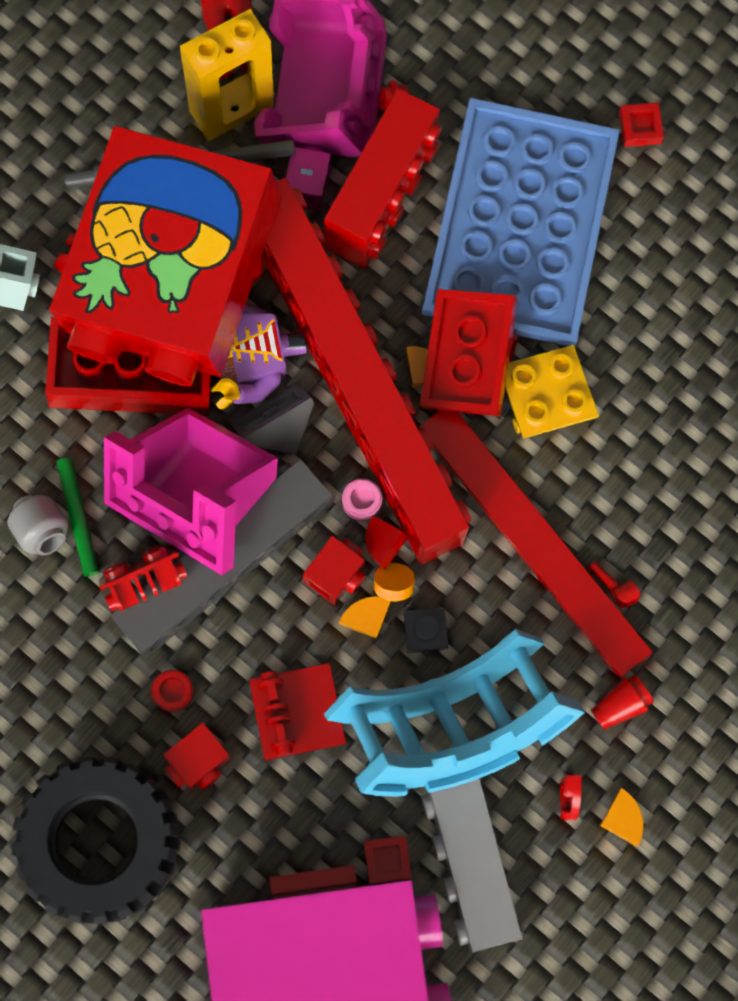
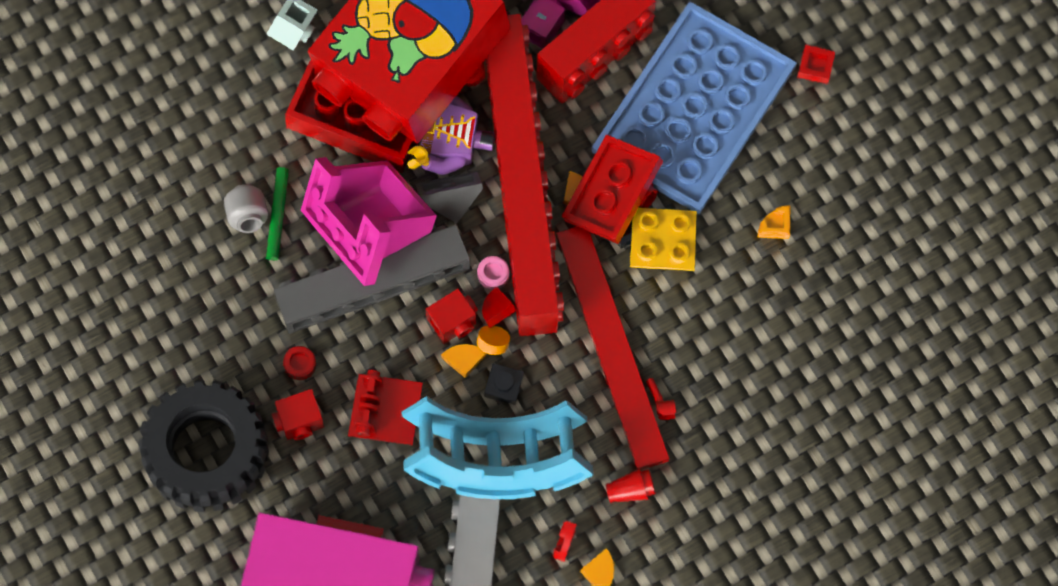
camera: 25 degrees right, 5 degrees down
red hinge [99,544,188,612] -> none
red plate [364,836,411,884] -> none
none -> light orange tile [757,205,791,239]

